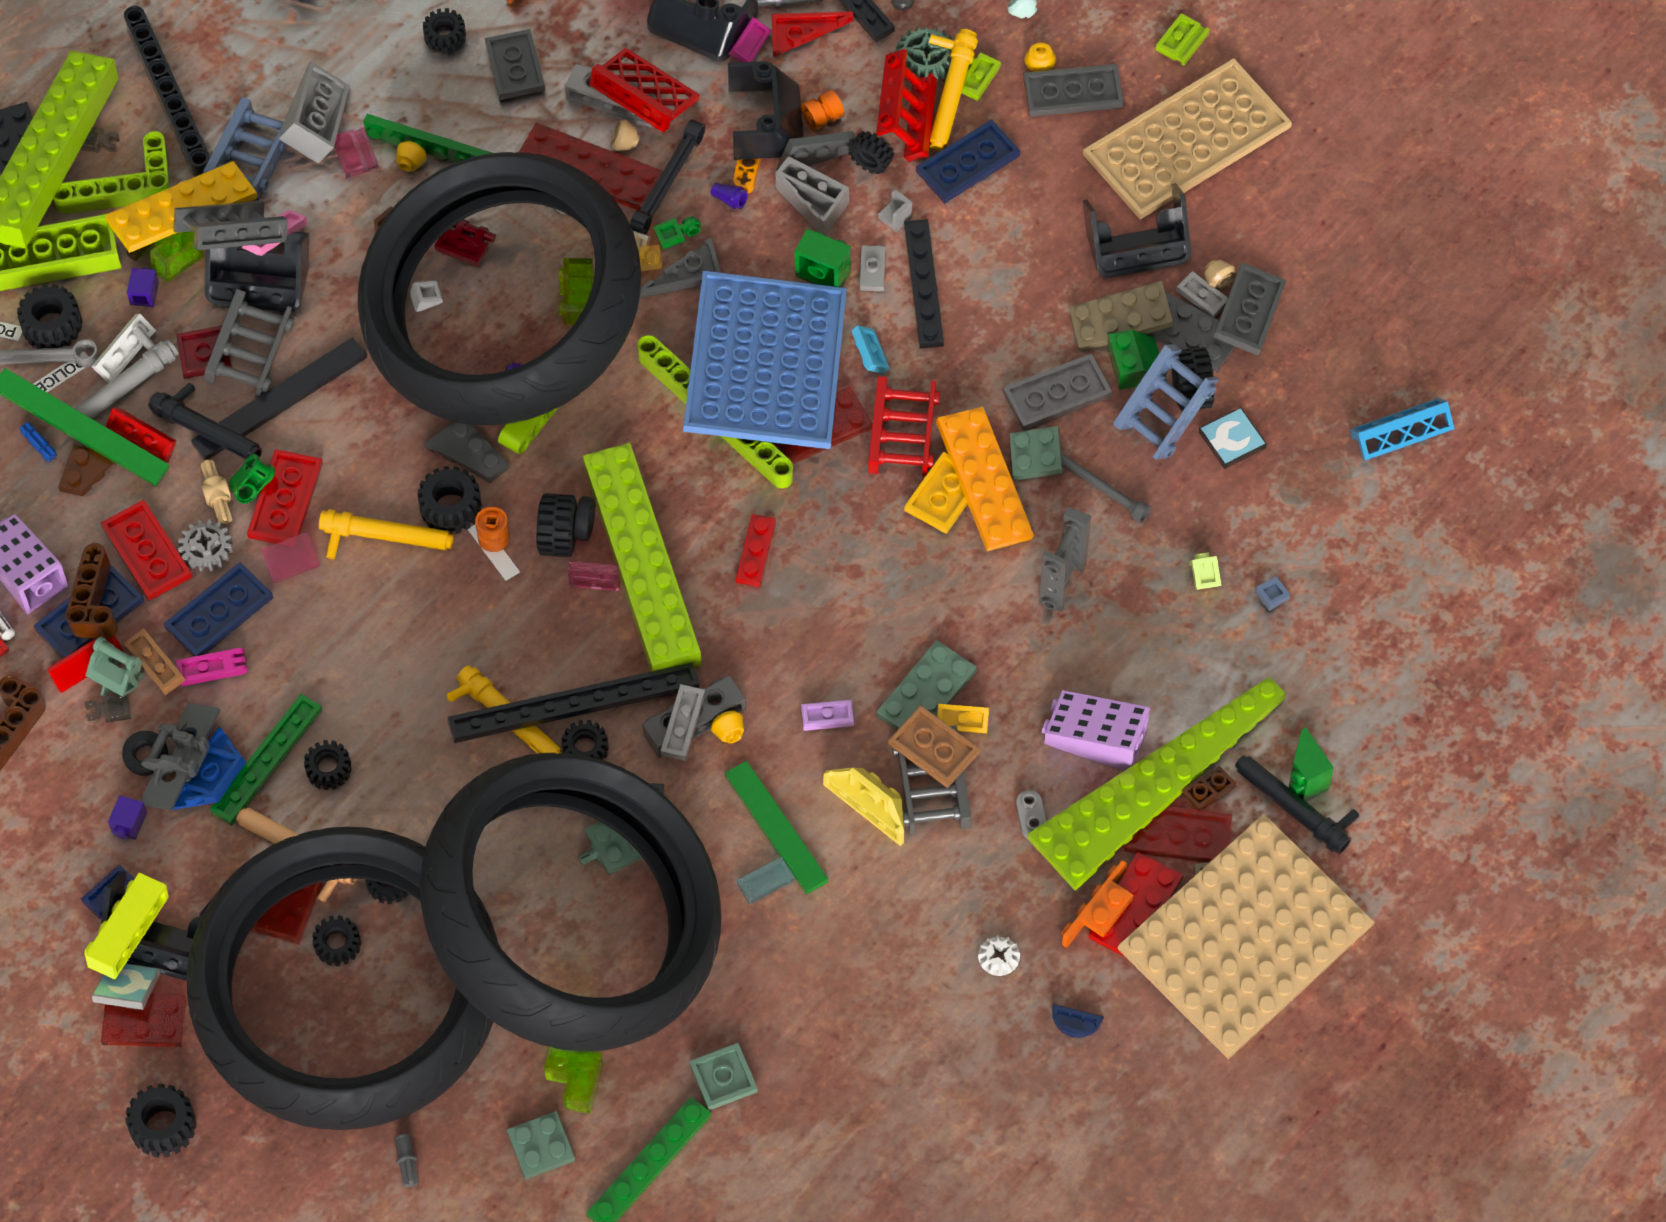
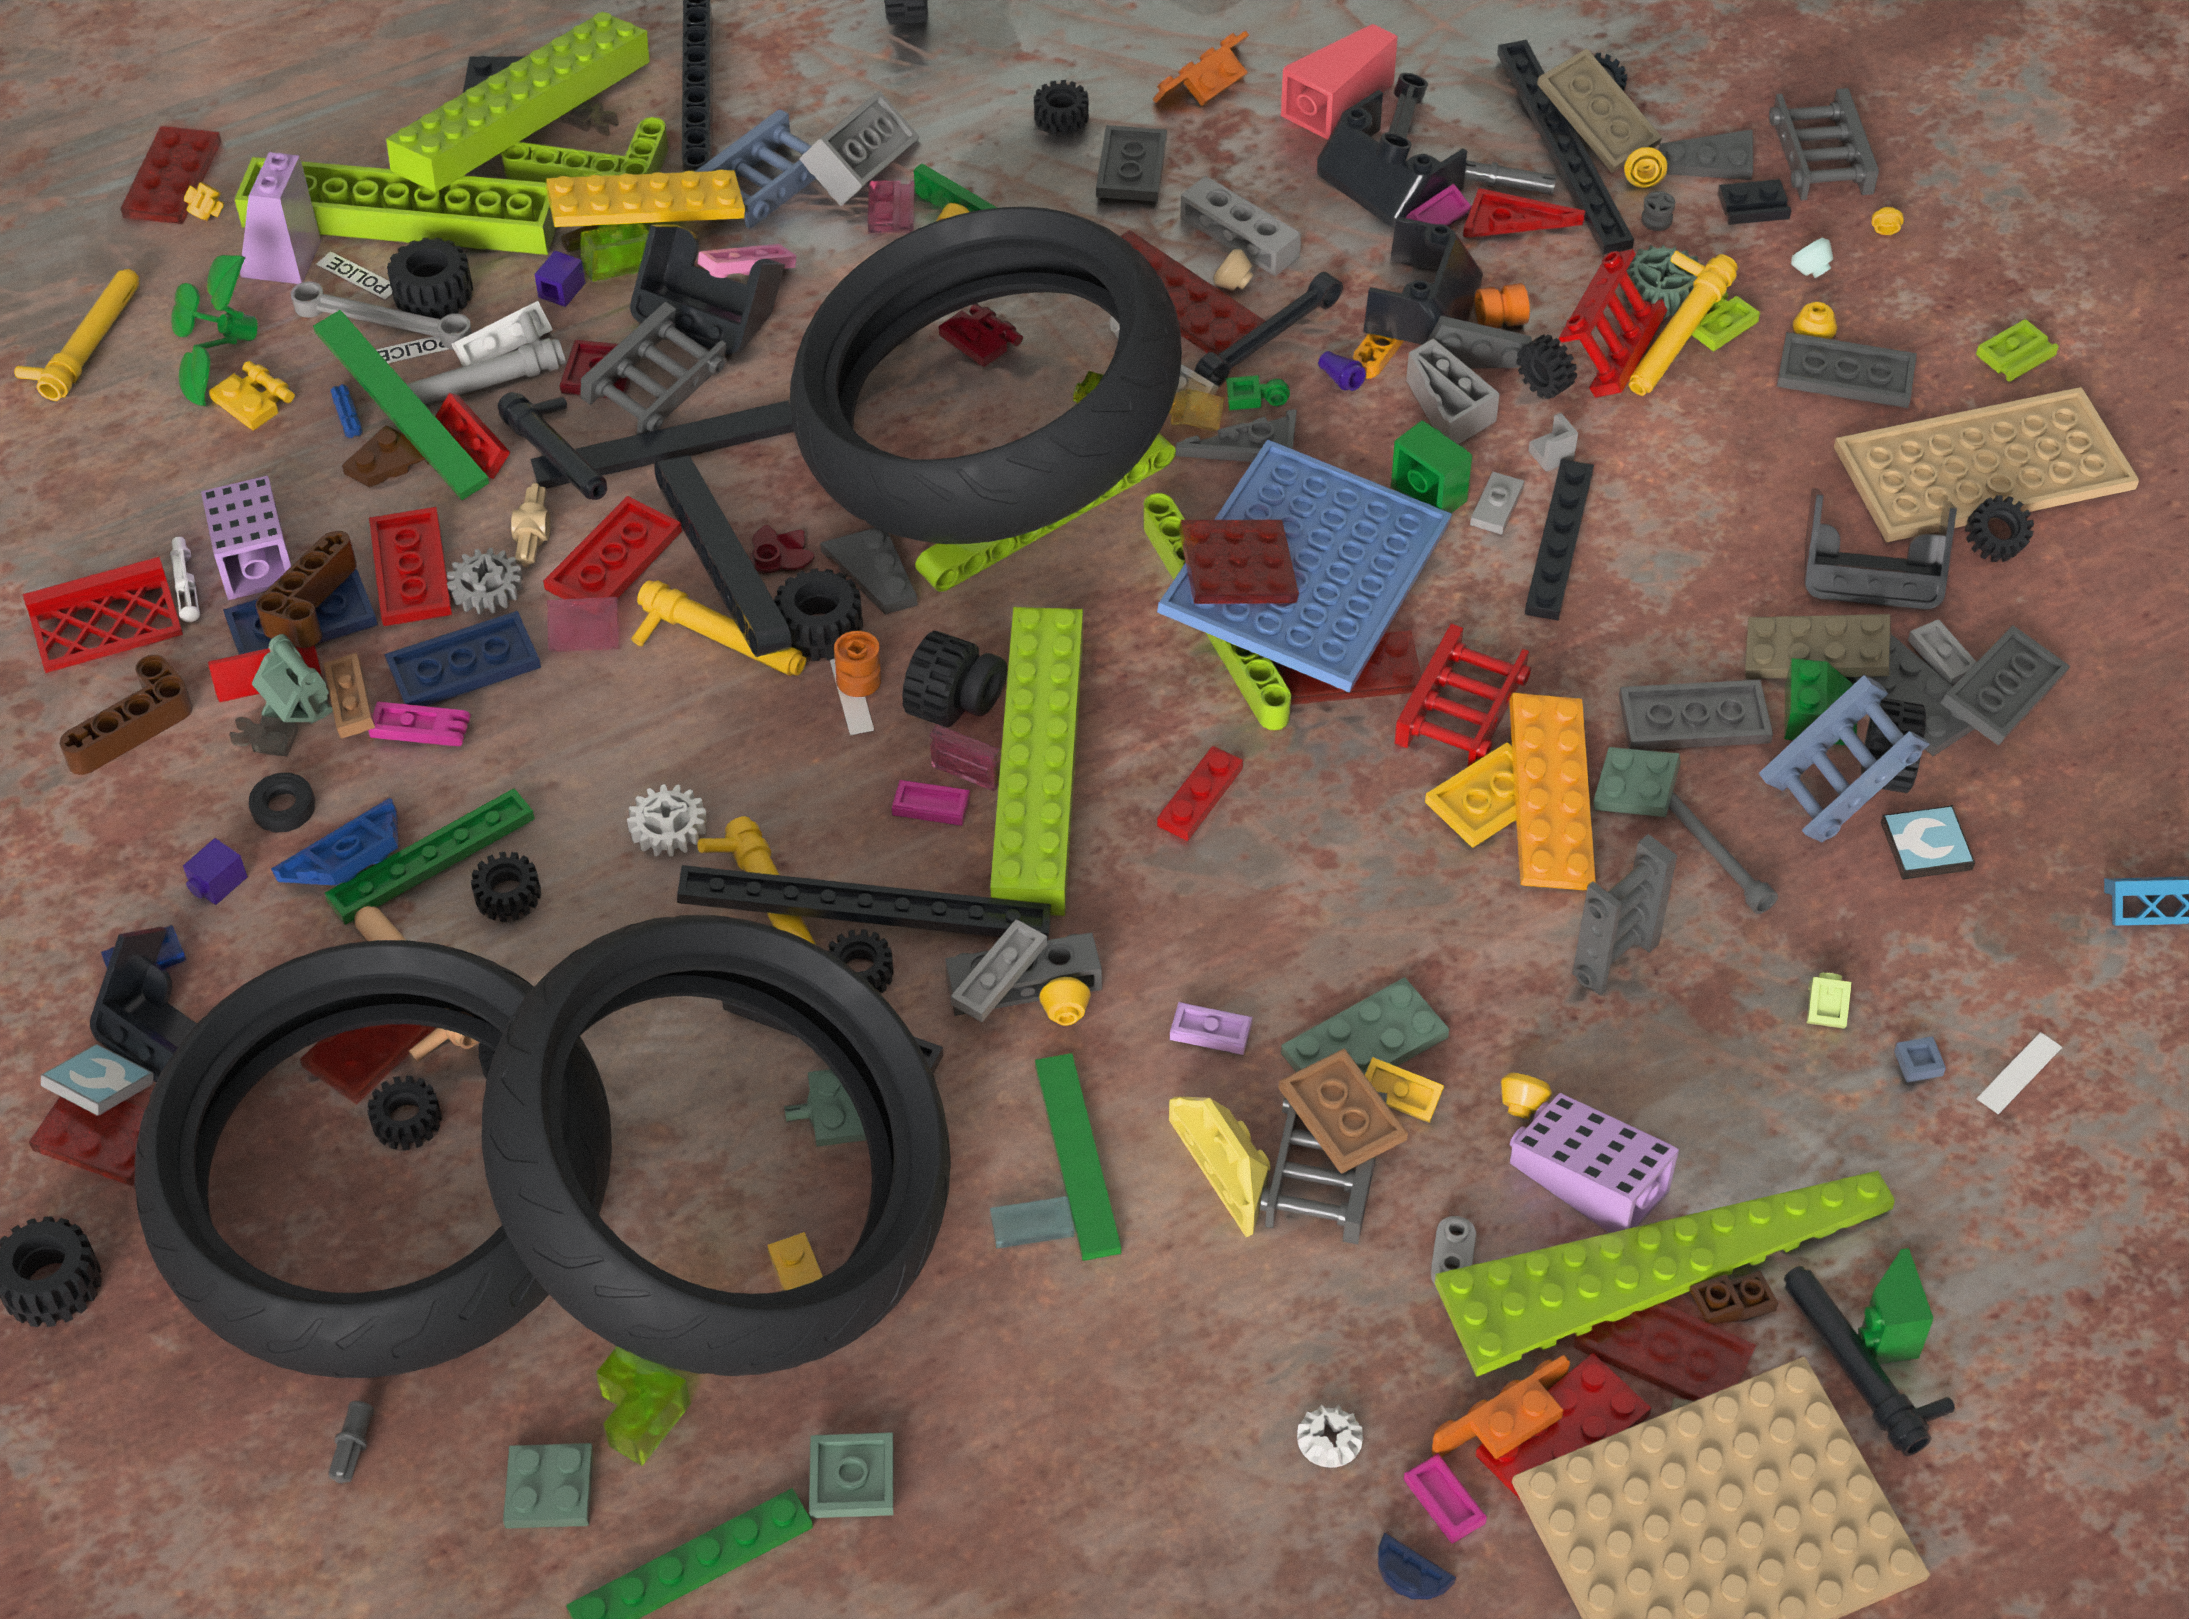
camera: 20 degrees right, 10 degrees down
neon yellow brick [85,873,169,980] -> none
dark grey piece [140,703,220,811] -> none
dark grey fence [173,201,288,250] -> none
green piece [229,454,275,504] -> none
light grey slope [410,280,443,312] -> none
red fence [589,48,700,133] -> none
medium azure plate [851,325,890,374] -> none
dark blue plate [916,119,1020,204] -> none
tan cone [1204,260,1236,291] -> none
none -> white gear [627,784,707,857]
none -> black beam [654,454,792,657]
none -> dark red plate [750,525,815,573]
none -> yellow plate [767,1232,823,1290]
none -> dark pink tile [892,780,970,826]
none -> clear red plate [1179,520,1299,604]
none -> dark pink tile [1404,1454,1487,1544]
none -> yellow cone [1501,1073,1552,1119]
none -> black tyre [1965,495,2034,562]
none -> white sticker [1976,1032,2063,1114]

